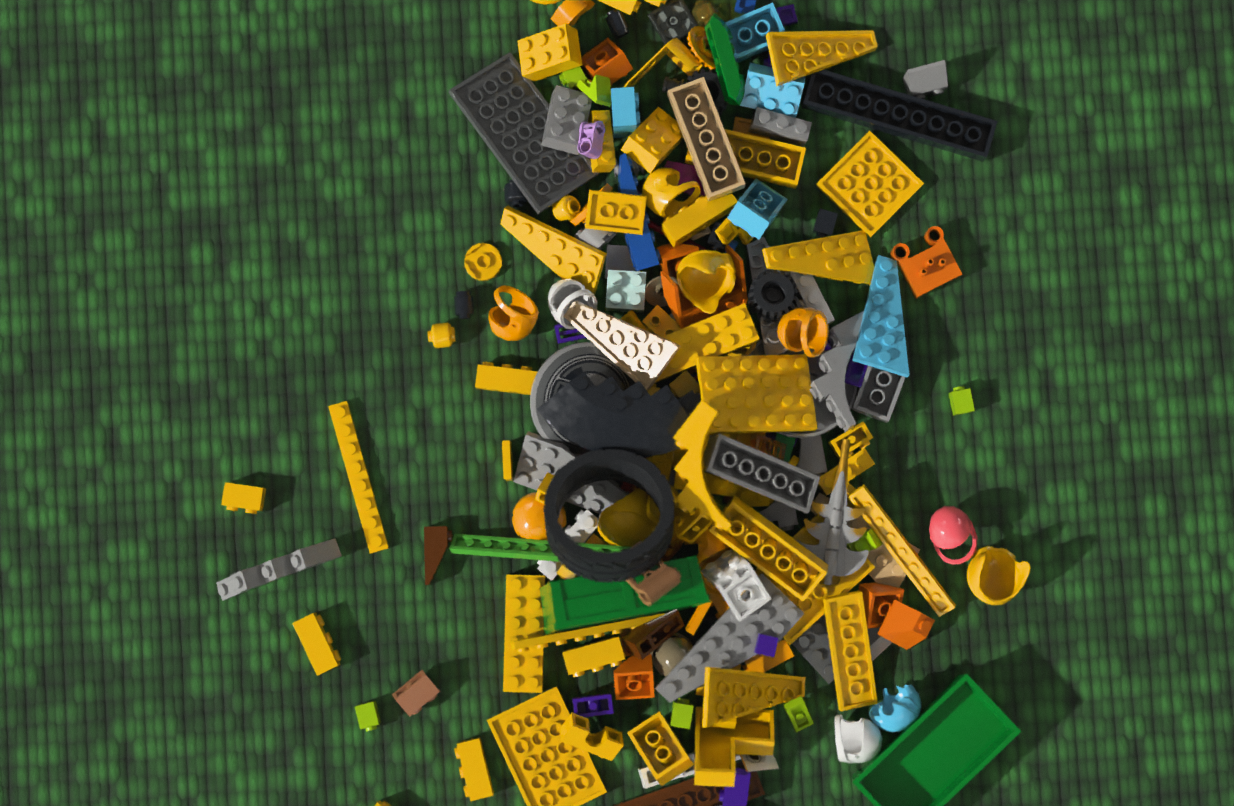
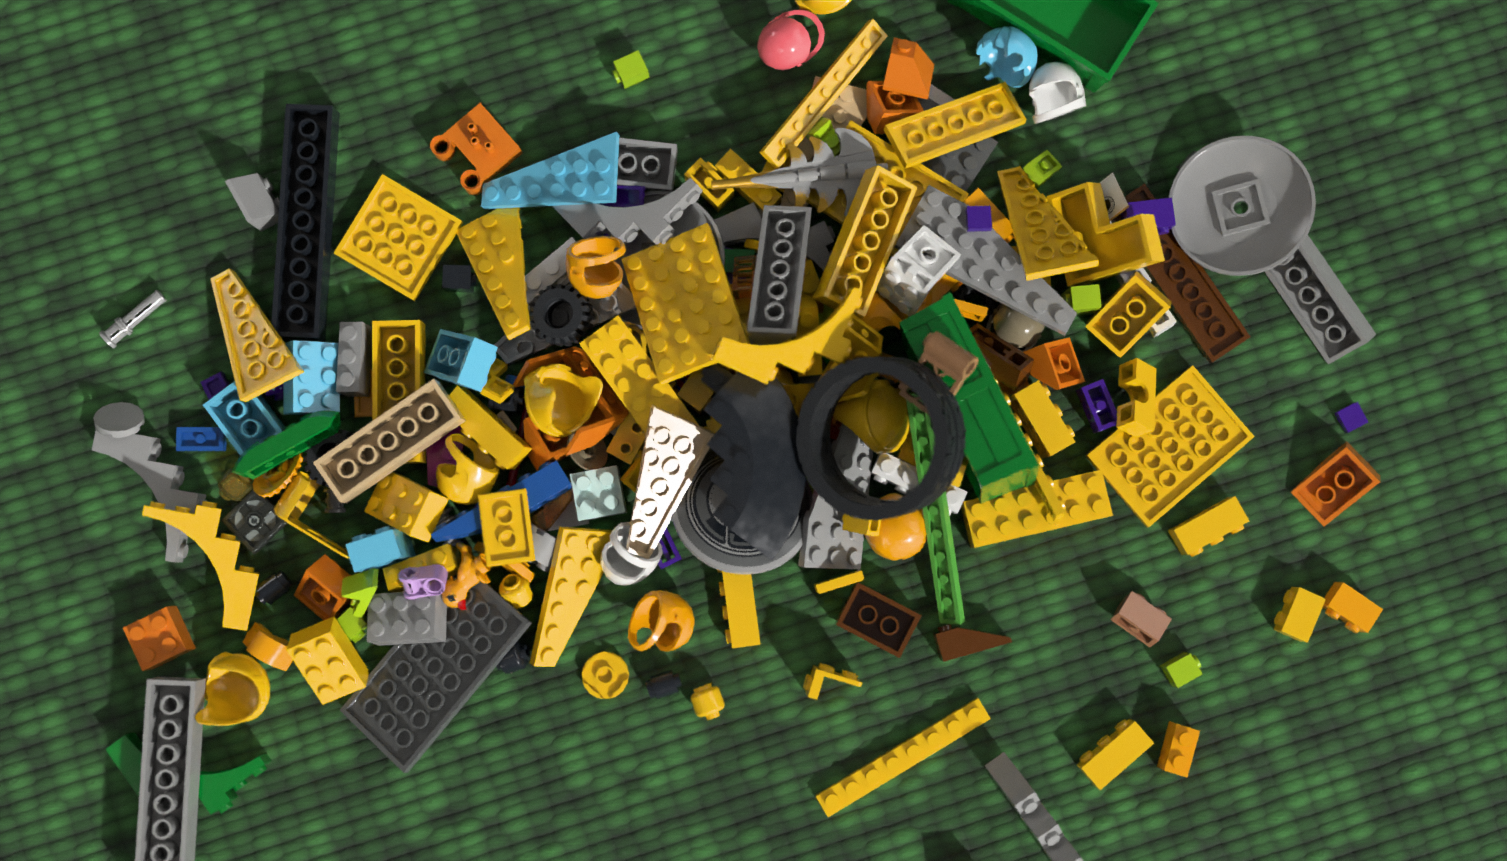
camera: 110 degrees left, 0 degrees up
none -> light orange animal [441,542,491,610]
none -> clear orange slope [530,490,574,531]
none -> yellow bracket [803,663,862,700]
none -> reddish brown brick [834,582,922,658]
none -> light orange brick [1157,721,1200,777]

